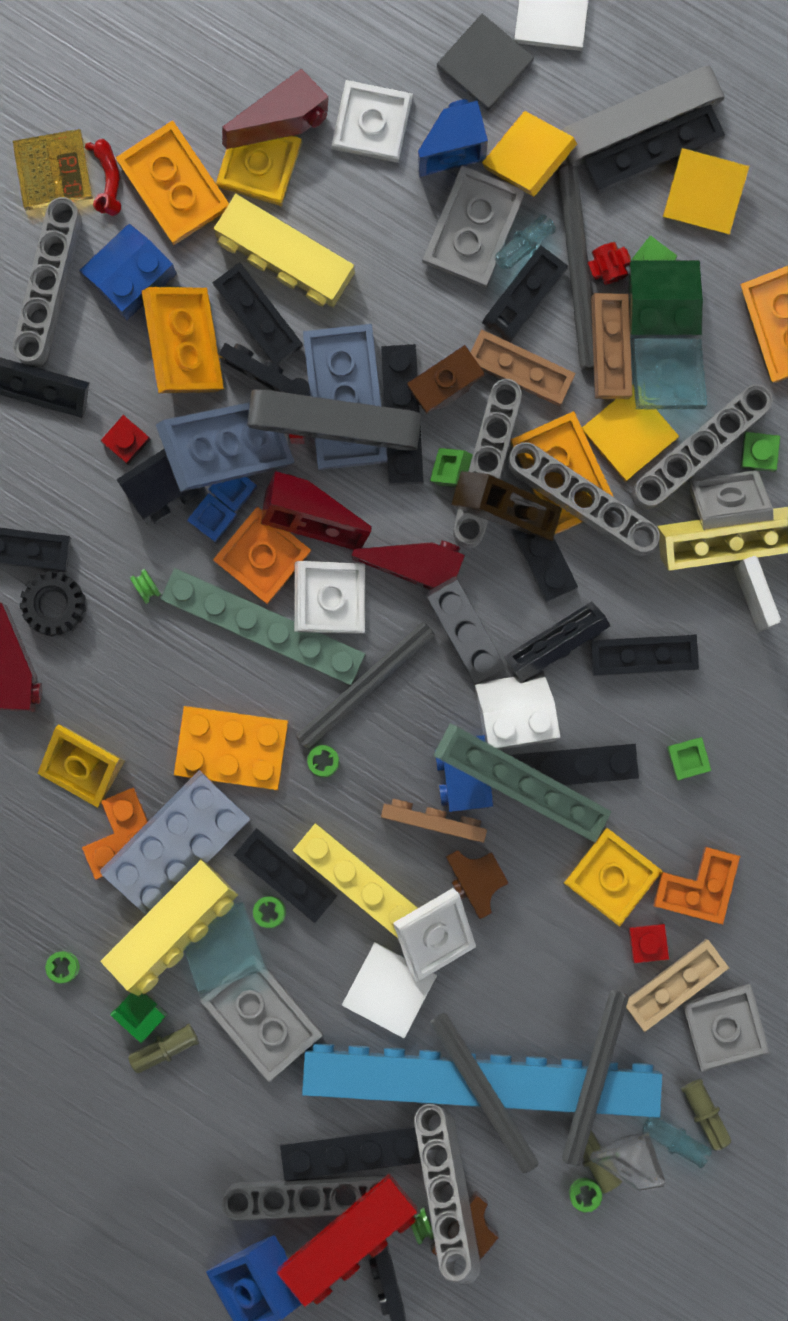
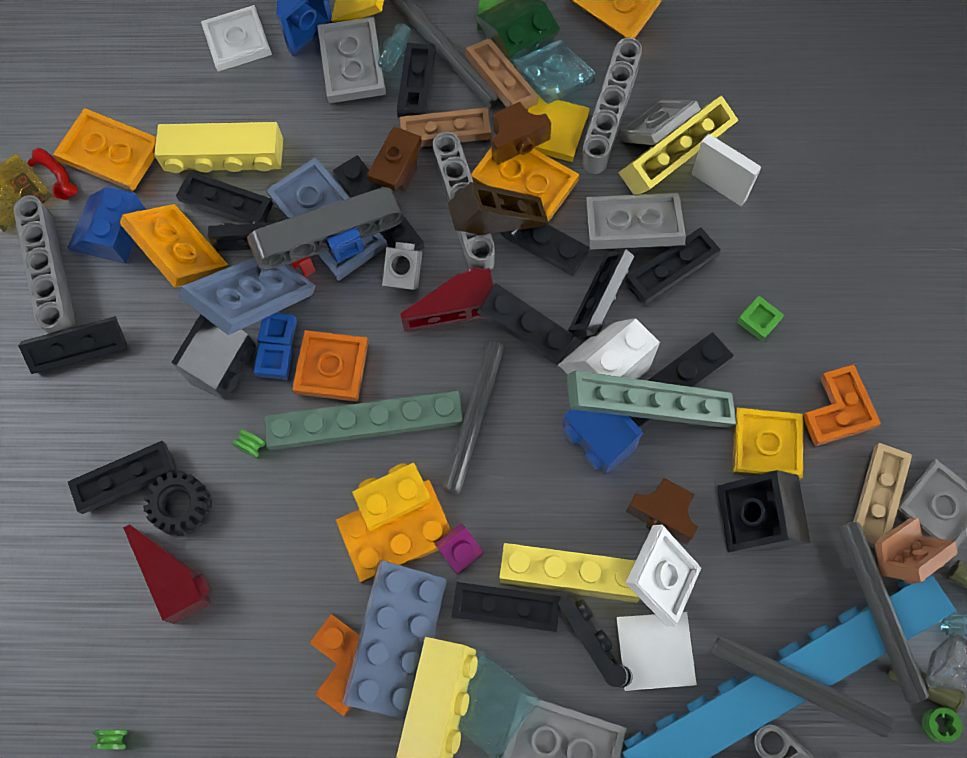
camera: 30 degrees left, 15 degrees down
yellow slope [37,724,125,808] -> none
red plate [100,415,151,465] -> none
yellow tile [216,136,302,206] -> none
slope [222,68,329,149] -> none
bright green bush [253,896,286,928] -> none
dark red slope [261,471,372,550] -> none
white tile [294,561,365,634] -> none
bright green bush [307,745,339,777] -> none
medium nougat plate [381,799,487,843] -> none
bright green plate [430,448,473,487] -> none
light grey beam [508,442,660,556] -> none
red gear [587,242,631,285] -> none
red plate [628,924,669,963] -> none
bright green plate [740,432,780,472] -> none
none -> blue tile [327,227,364,262]
none -> yellow bracket [352,462,432,531]
none -> light grey brick [382,242,423,290]
none -> magenta plate [435,523,484,574]
none -> reddish brown brick [491,101,552,165]
none -> black plate [557,595,633,688]
none -> light grey plate [586,192,686,250]
none -> black slope [718,470,811,553]
none -> nougat bracket [875,517,958,584]

